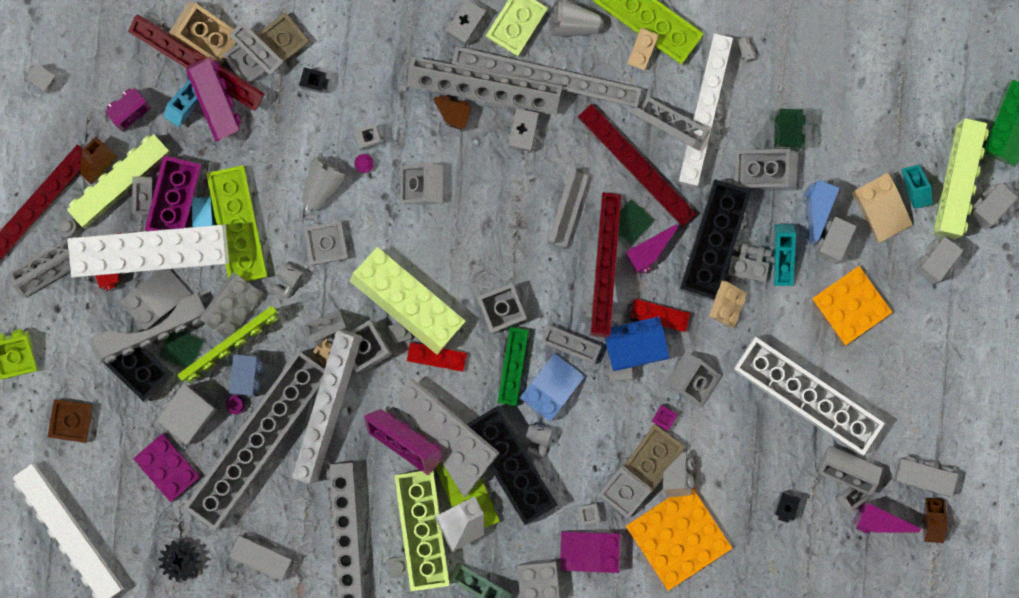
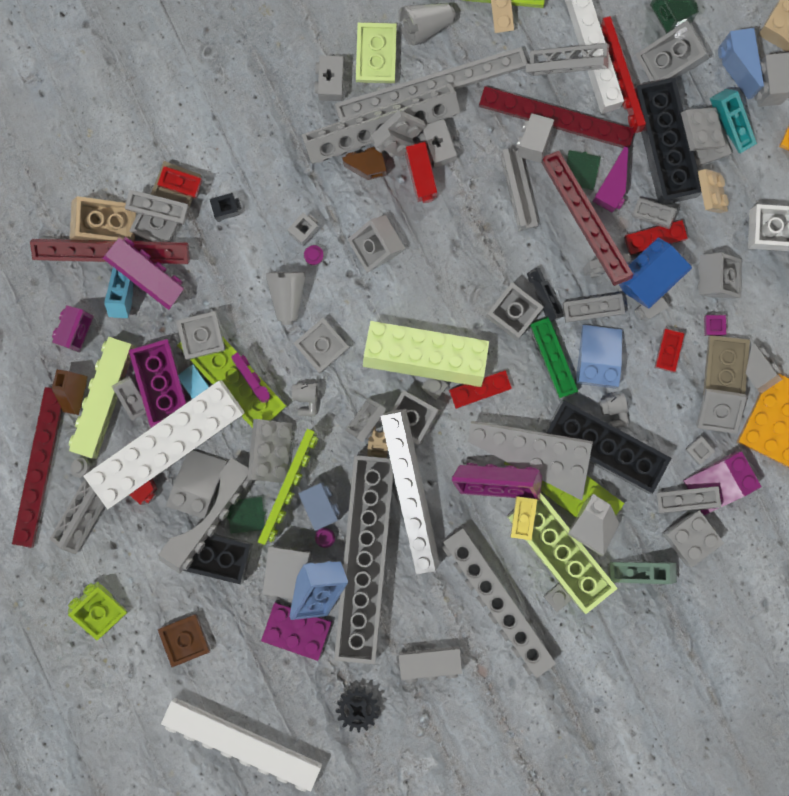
camera: 25 degrees left, 0 degrees up
none -> red plate [157,166,202,198]
none -> light grey plate [176,311,226,360]
none -> magenta hinge [231,352,270,403]
none -> medium blue slope [289,561,348,620]
none -> light grey plate [371,110,426,157]
none -> red slope [405,142,437,203]
none -> light yellow plate [510,496,537,540]
none -> light grey brick [516,113,554,163]
none -> black hinge [527,268,564,321]
none -> red plate [600,16,646,133]
none -> light grey plate [632,198,677,229]
none -> red plate [654,329,685,373]
none -> light grey plate [657,486,722,514]
none -> light grey plate [681,108,726,151]

